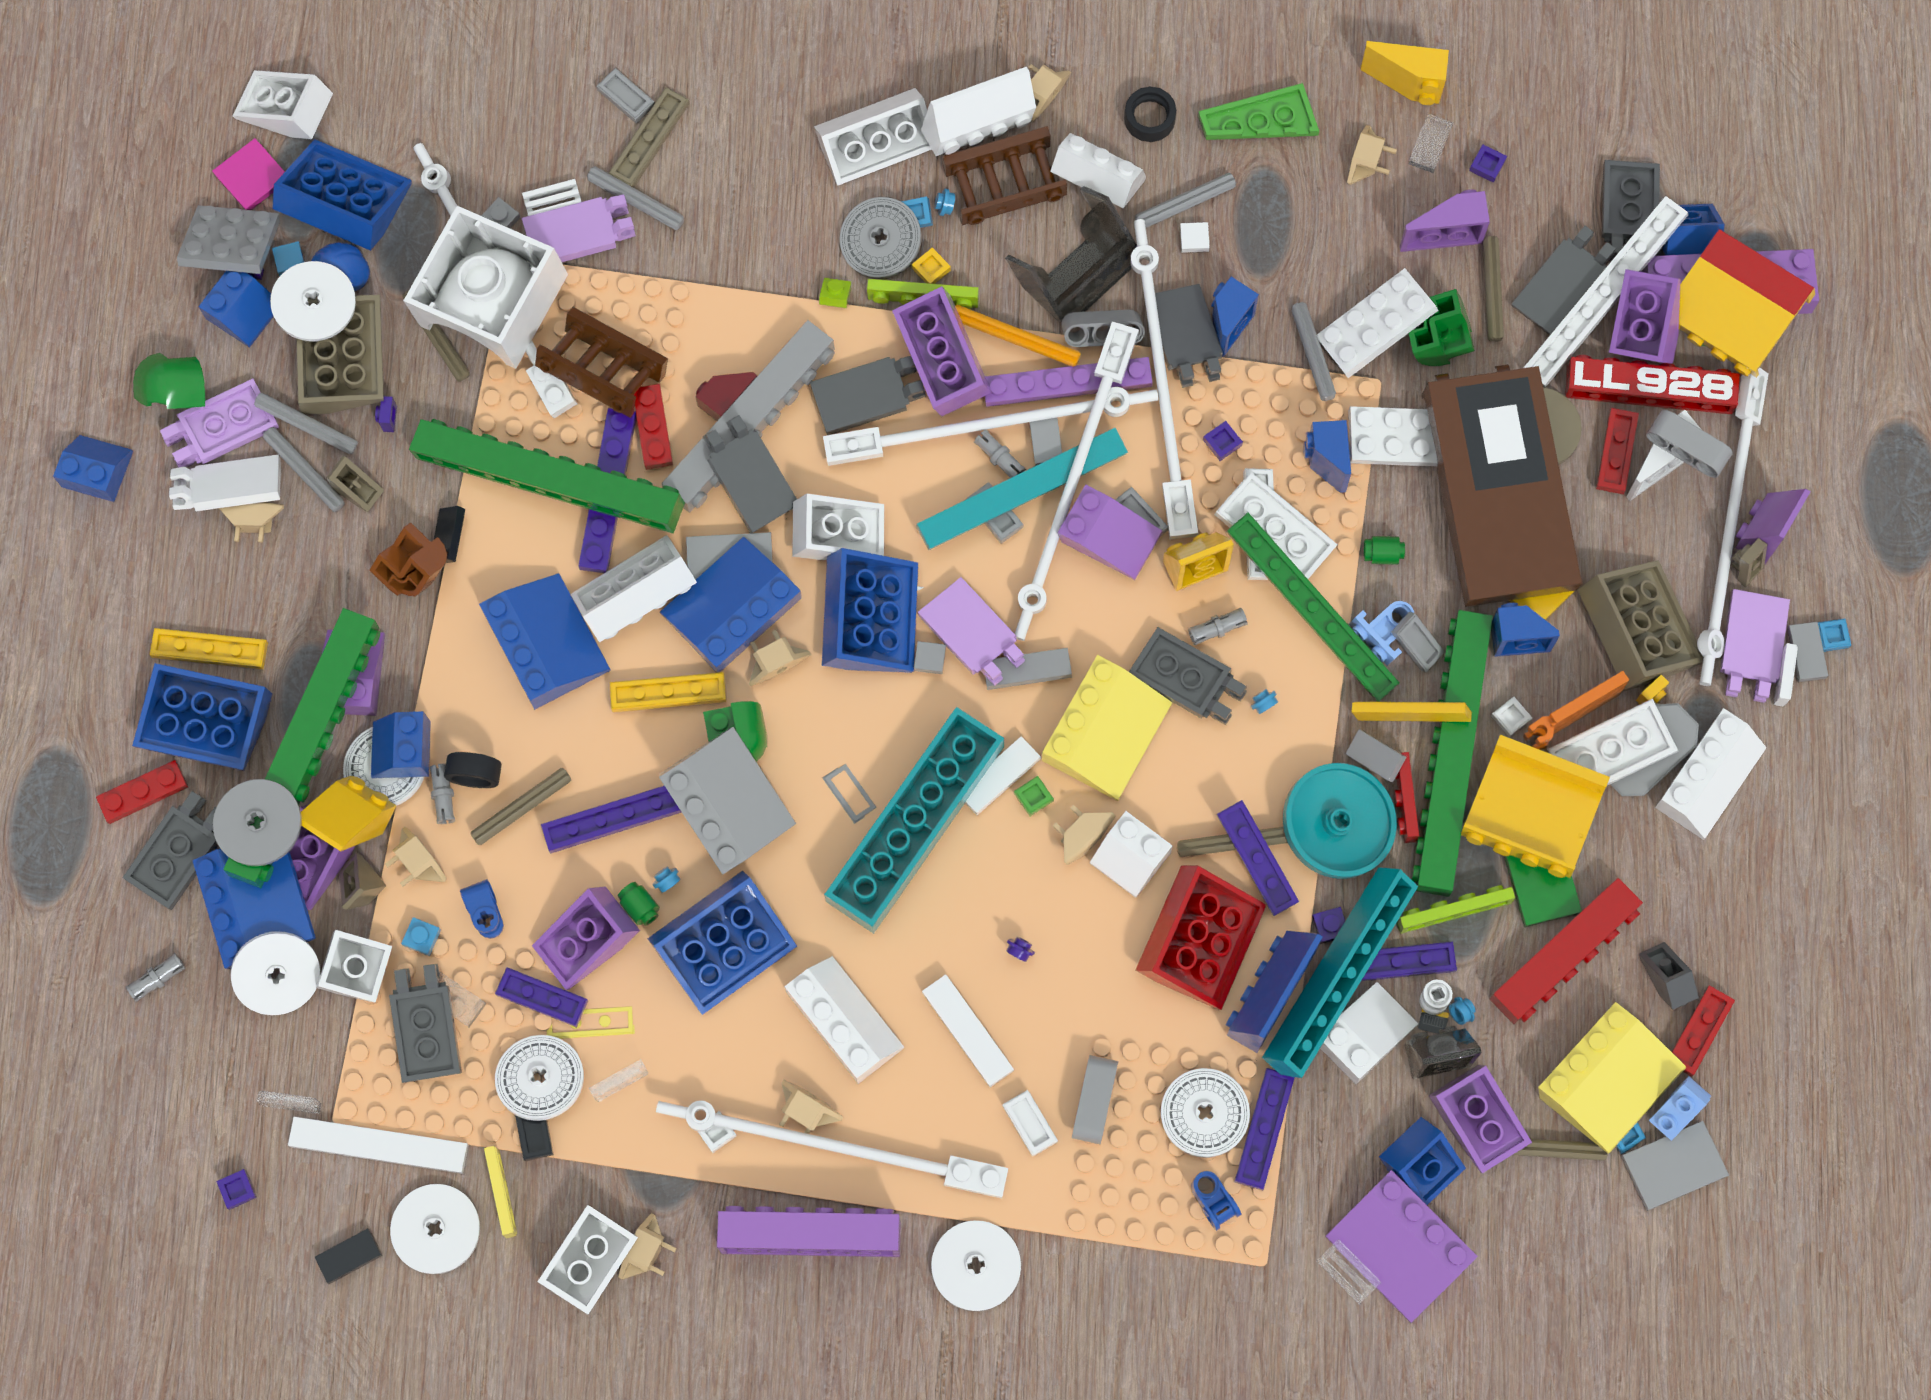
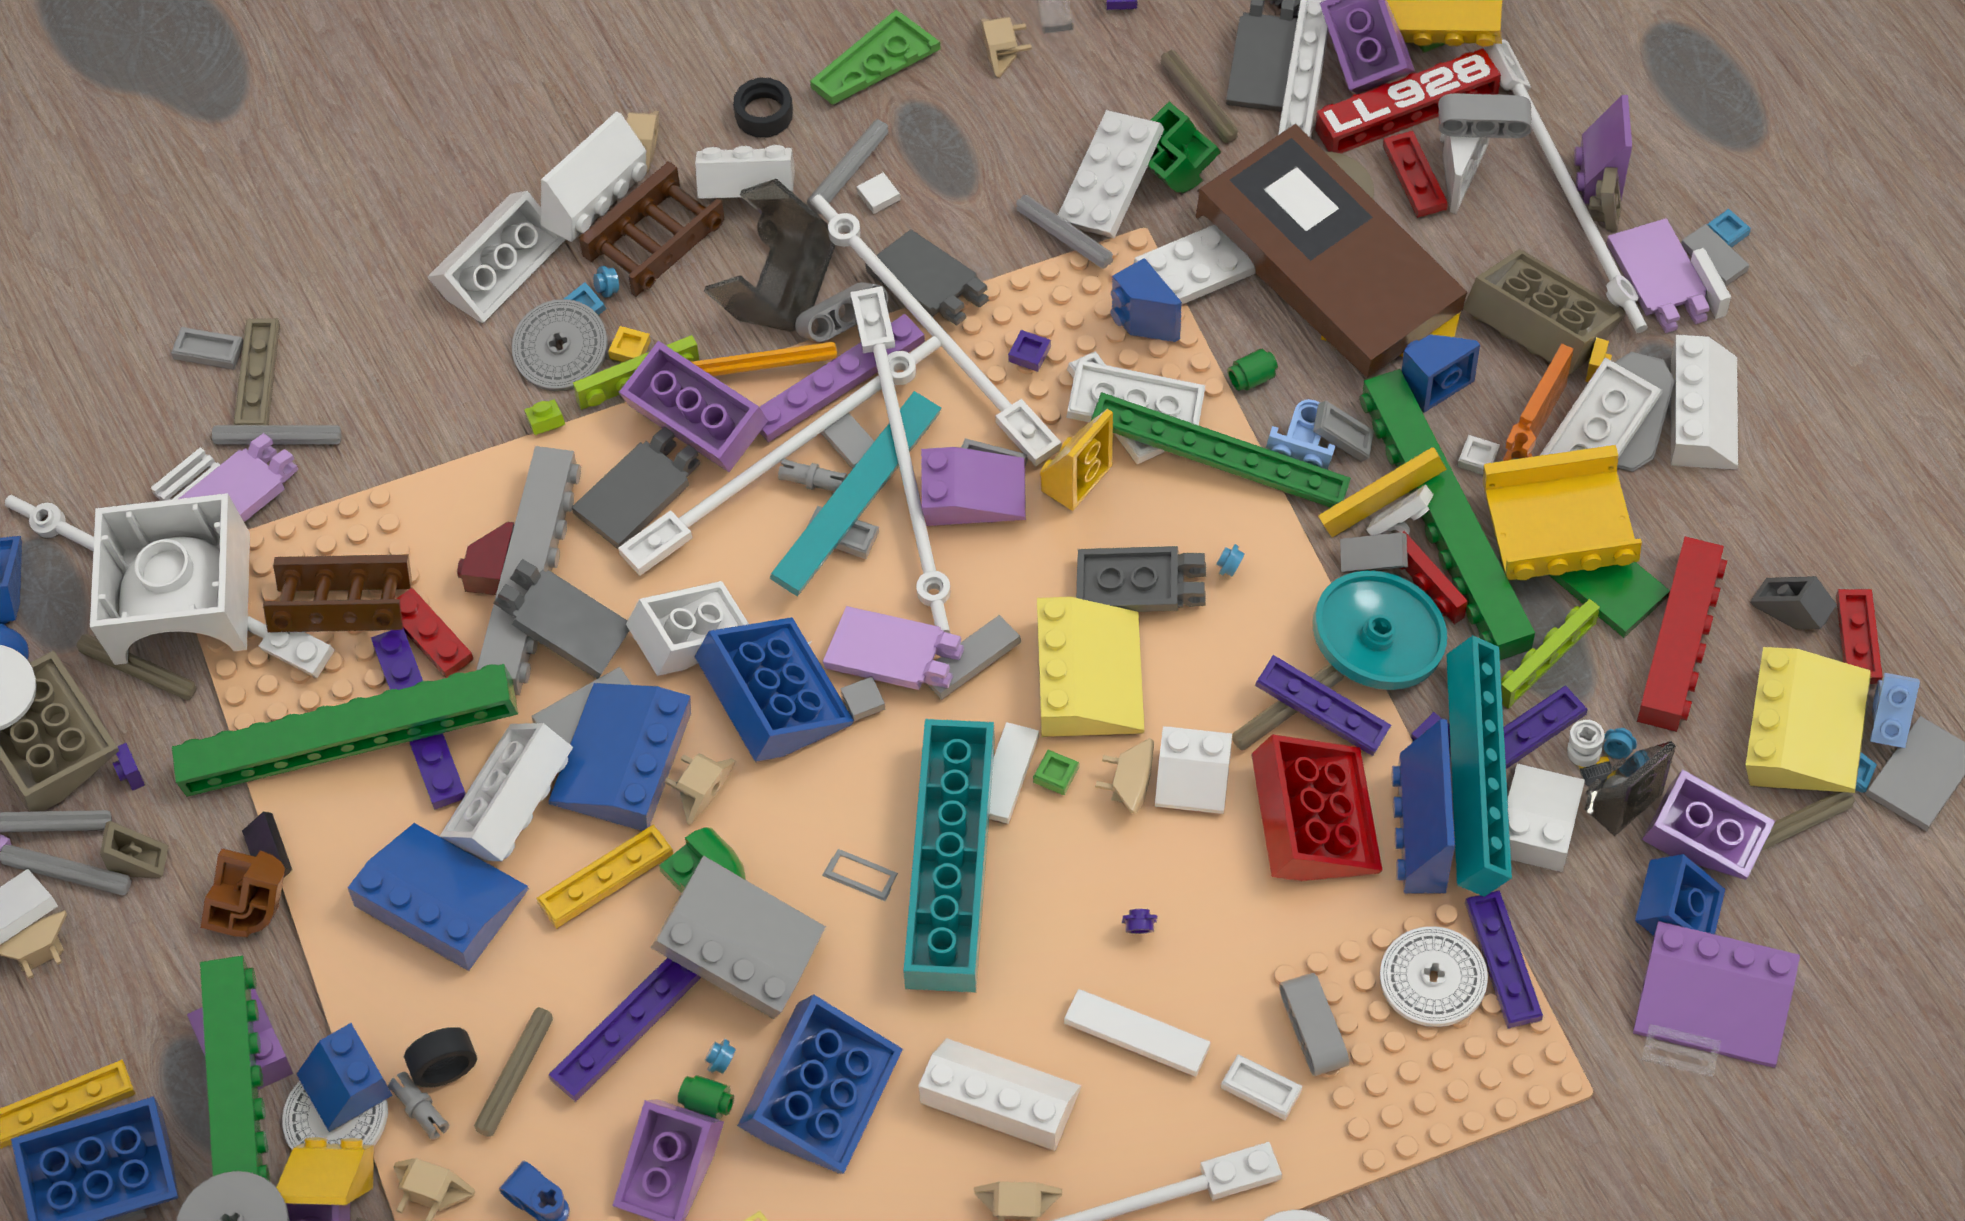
camera: 30 degrees left, 15 degrees down
light grey pin [1188,608,1248,645] -> none
blue piece [1191,1171,1242,1231] -> none
blue slope [1211,276,1259,357] -> none
medium lavender slope [1400,189,1490,252] -> none
none -> white plate [1366,484,1433,535]

